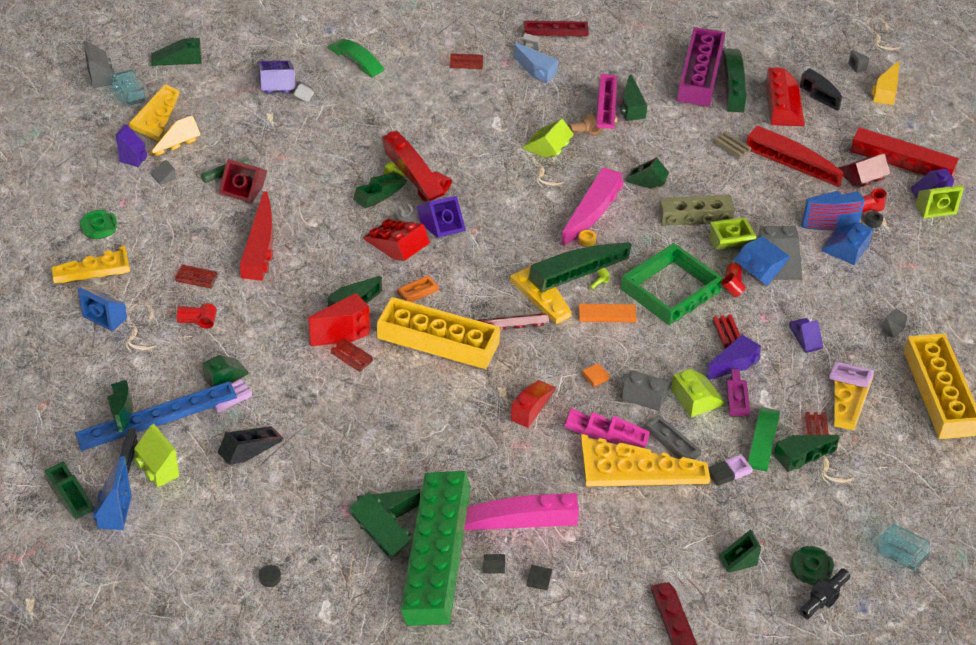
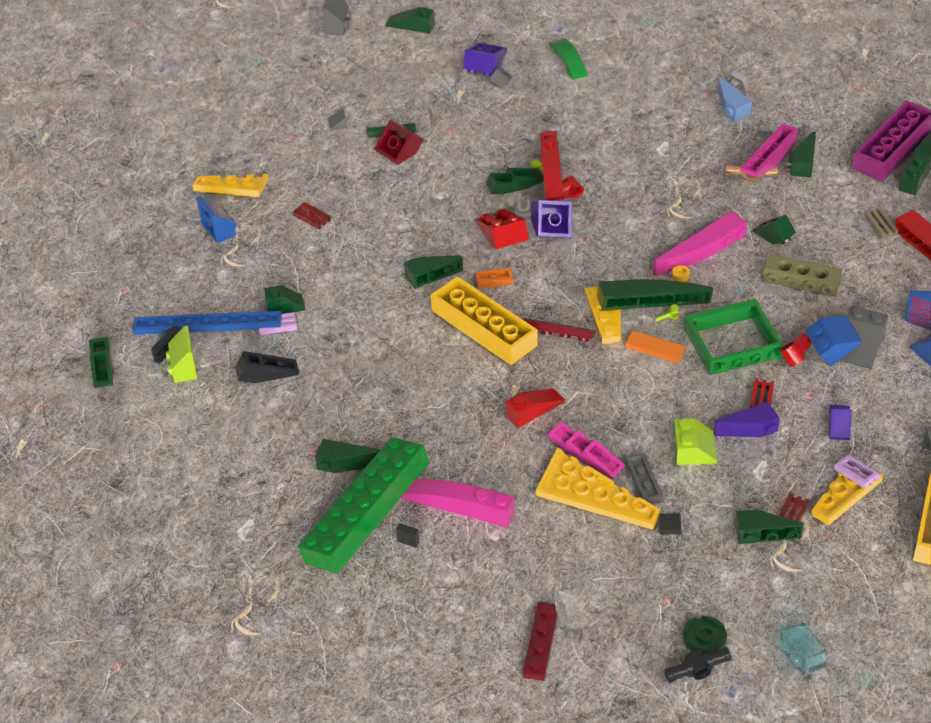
camera: 30 degrees right, 0 degrees up
green tile [80,210,117,239] -> none
blue slope [93,456,132,530] -> none
dark green slope [107,380,133,433] -> none
clear light blue brick [112,69,146,107] -> none
dark purple slope [116,124,147,167] -> none
yellow wing [129,84,180,141] -> none
slope [148,116,200,156] -> none
red piece [177,303,217,329] -> none
red slope [240,191,273,281] -> none
pearl dark grey tile [259,565,281,587] -> none
red slope [307,293,370,347] -> none
clear red tile [331,338,373,372] -> none
dark green brick [349,491,411,560] -> none
clear red tile [450,53,483,69] -> none
dark red plate [523,20,589,37] -> none
lime slope [523,118,574,158] -> none
pearl dark grey tile [527,565,553,591] -> none
orange tile [582,363,610,387] -> none
dark grey slope [622,370,672,411] -> none
lime slope [710,217,756,250] -> none
dark green slope [719,530,761,573] -> none
lavender tile [725,454,752,479] -> none
magenta hinge [726,369,750,416] -> none
green slope [748,407,780,472] -> none

